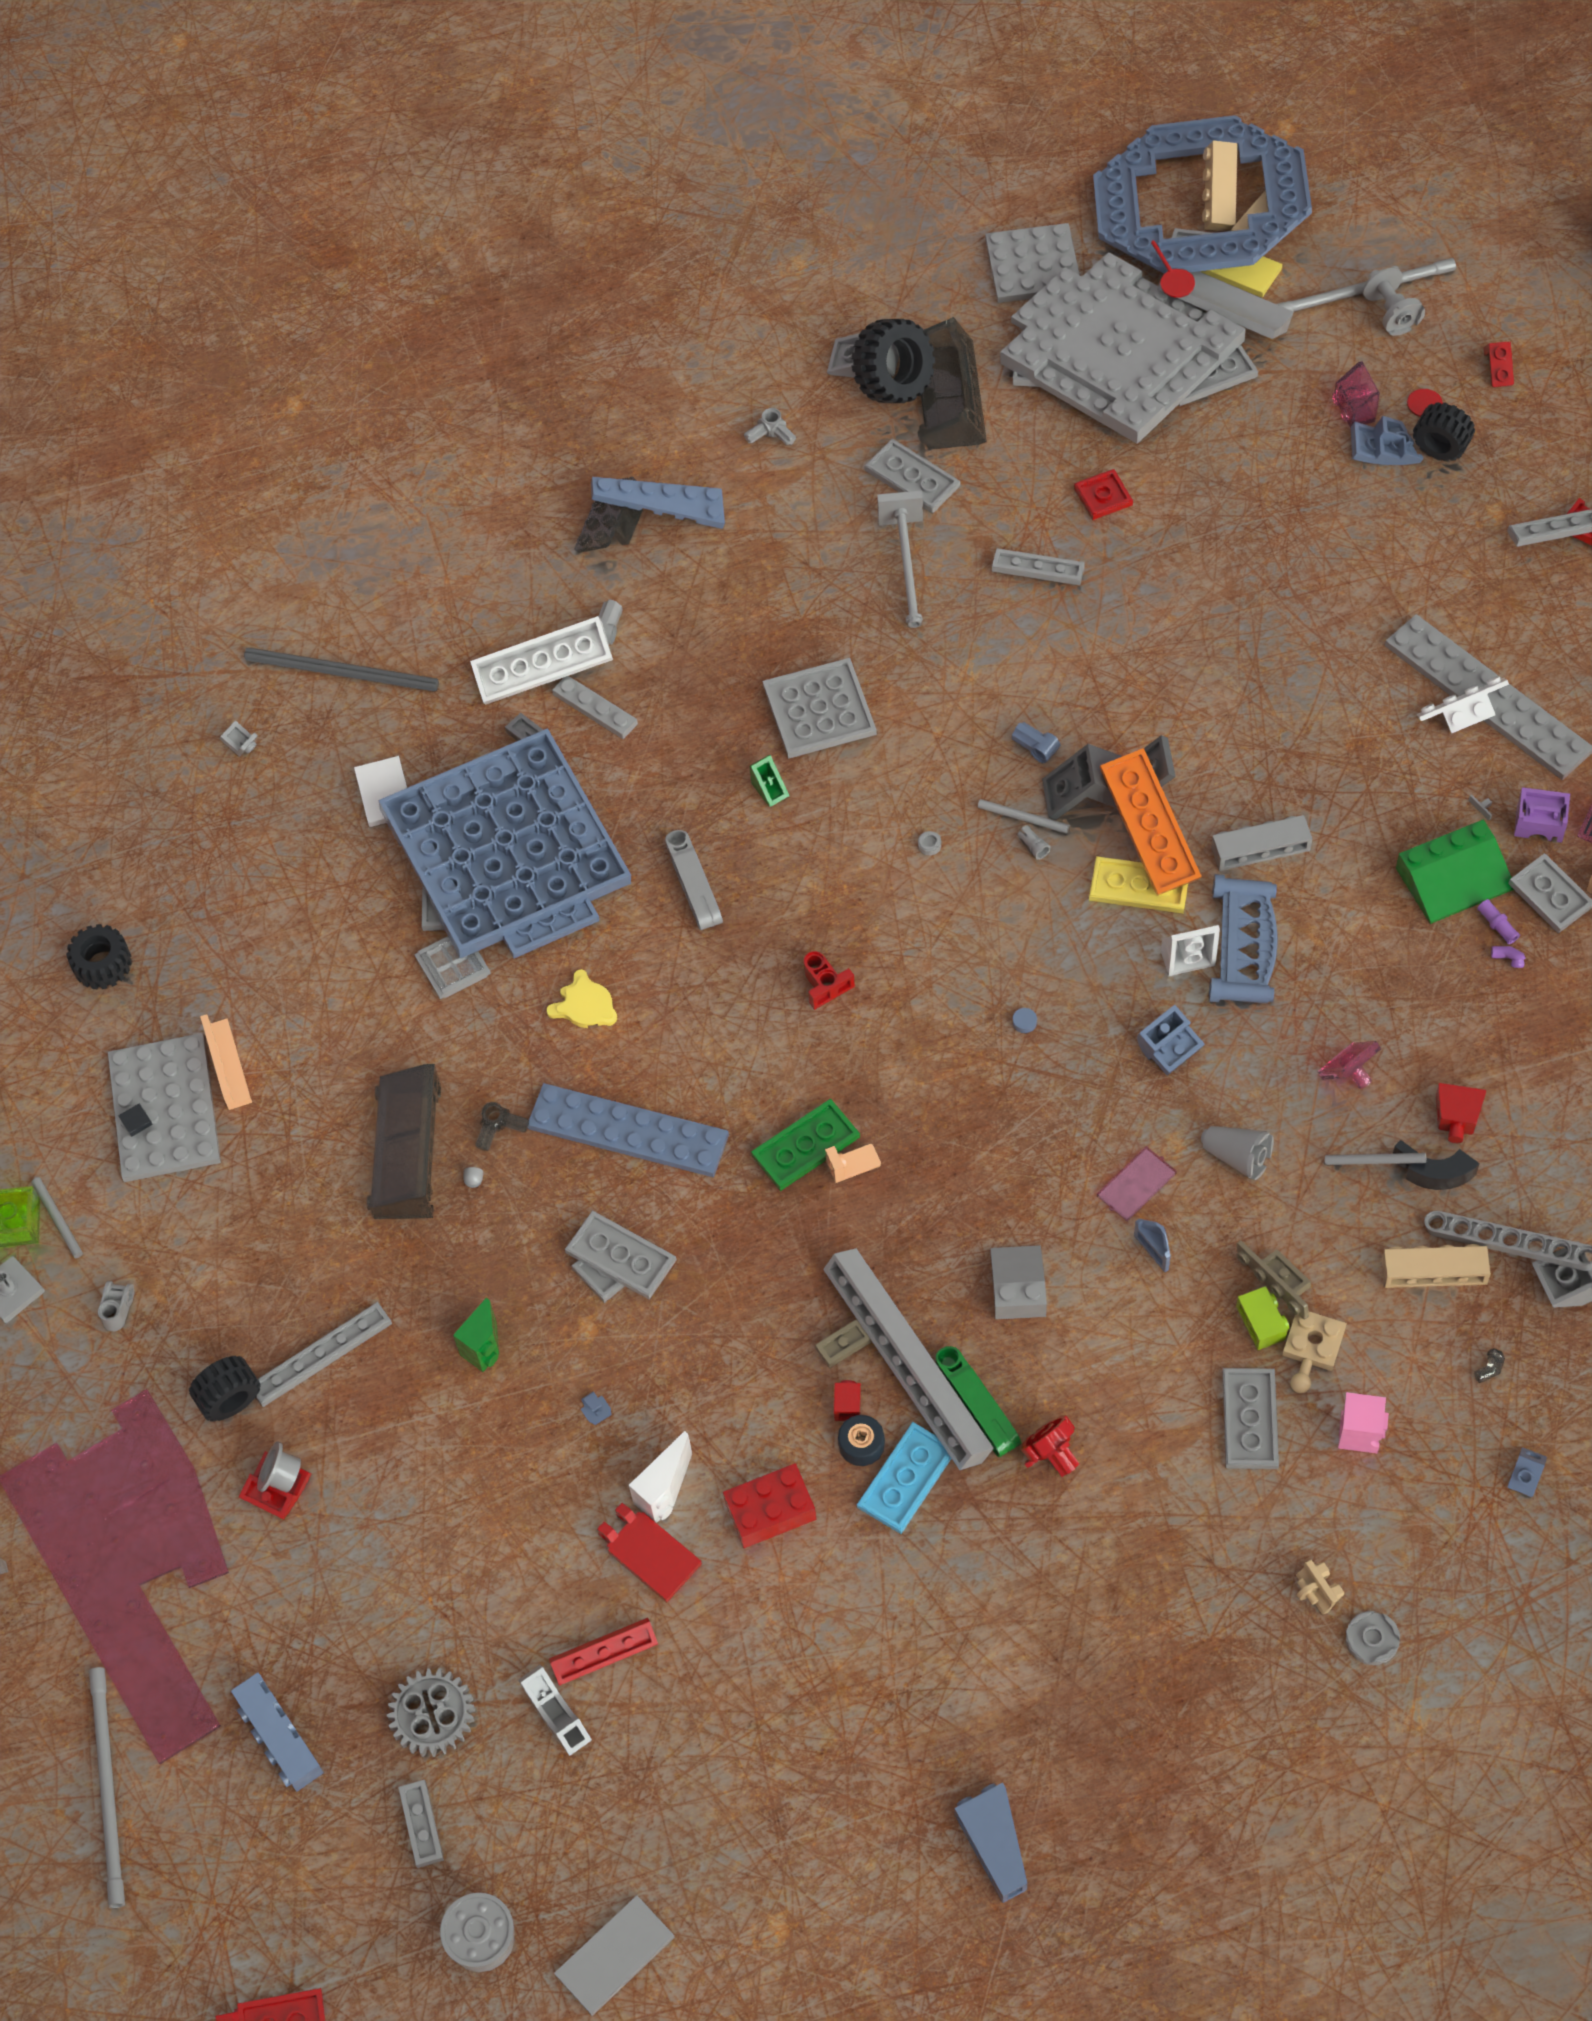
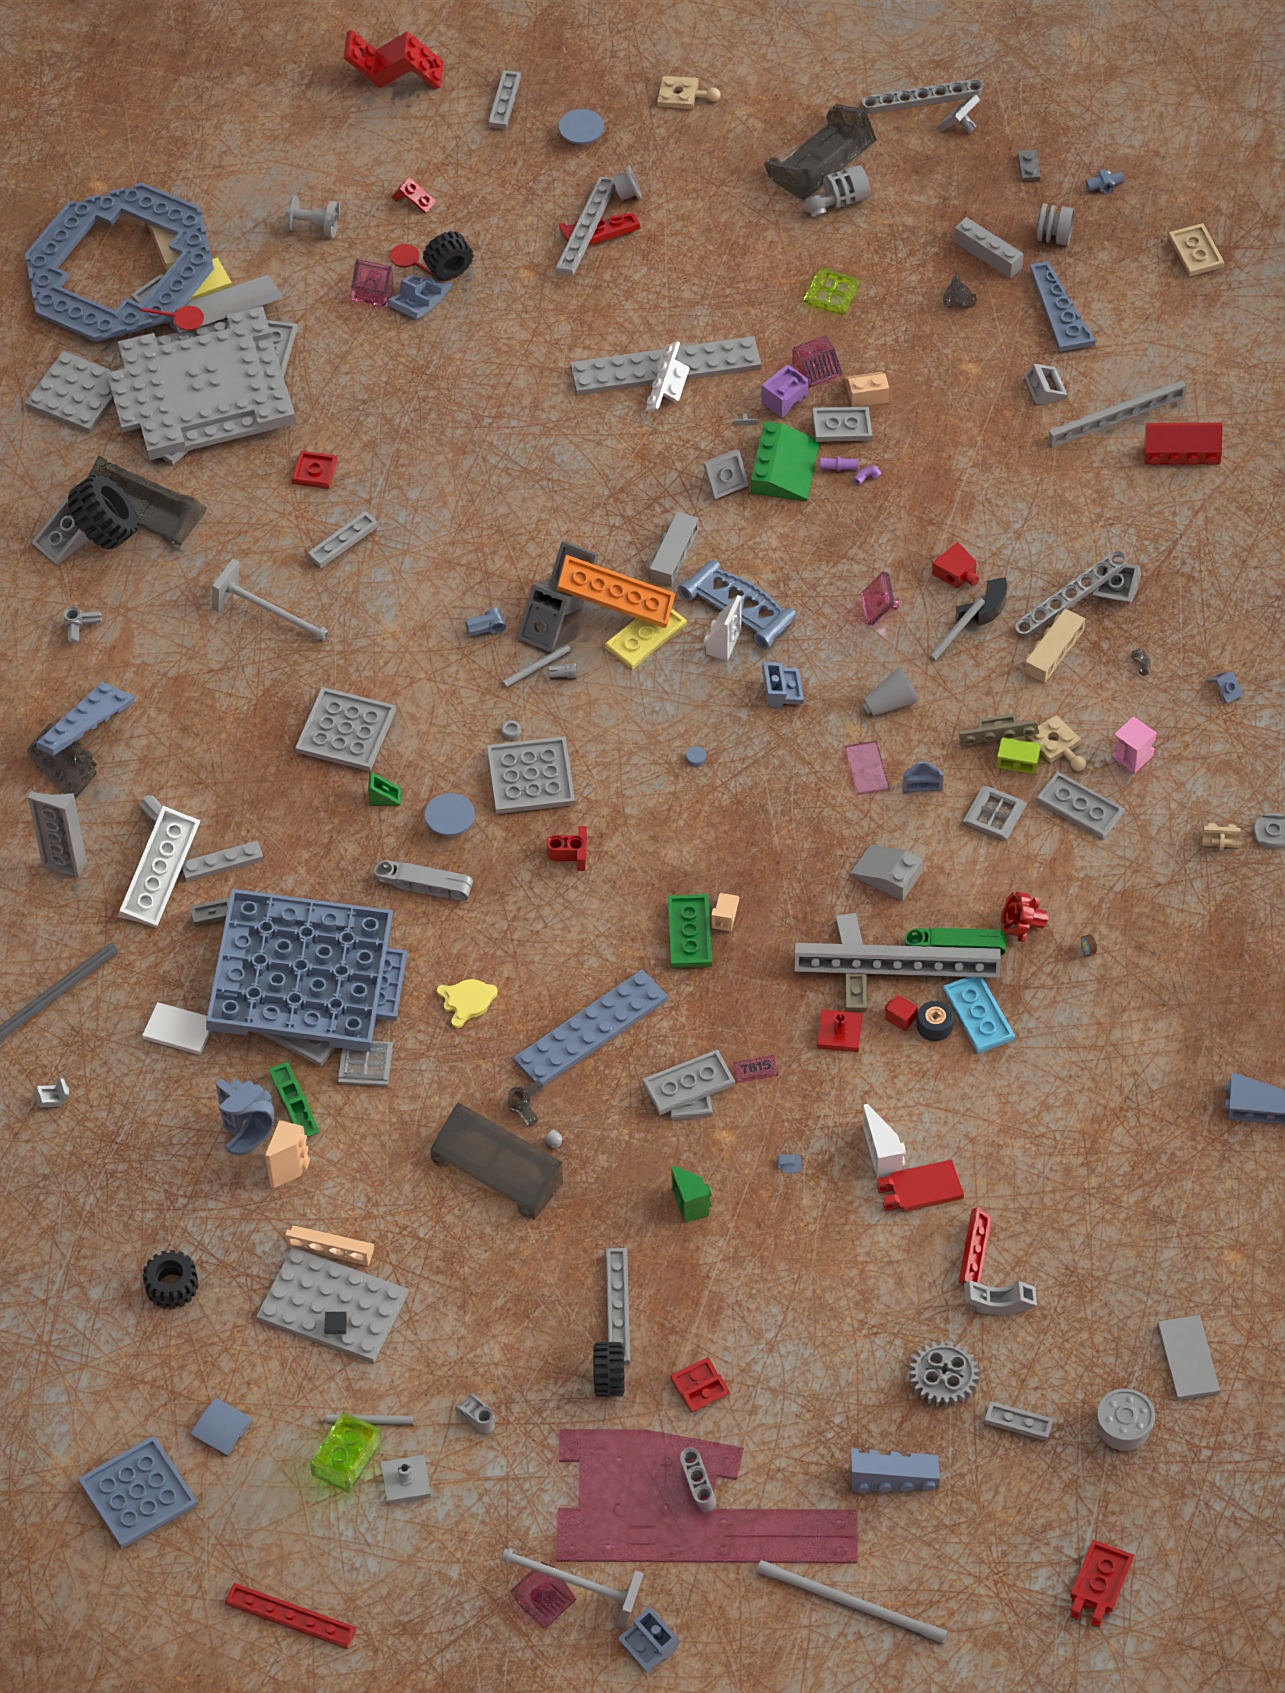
camera: 60 degrees left, 5 degrees down
light grey piece [257,1441,301,1493] -> none
red brick [723,1463,817,1548] -> none
light grey tile [864,439,960,513] -> none
tan brick [1202,140,1237,232] -> none
light grey piece [1277,258,1456,312] -> none
none -> light grey arch [28,791,87,878]
none -> sand blue piece [216,1078,274,1155]
none -> light nougat slope [265,1120,310,1188]
none -> green slope [269,1062,319,1138]
none -> sand blue piece [425,793,475,836]
none -> light grey plate [487,736,575,814]
none -> light grey beam [680,1447,716,1512]
none -> light grey tile [703,449,749,499]
none -> clear pink tile [733,1055,778,1083]
none -> red tile [817,1009,863,1052]
none -> light grey tile [836,913,863,945]
none -> light grey piece [963,786,1027,841]
none -> reddish brown tile [1081,934,1097,956]

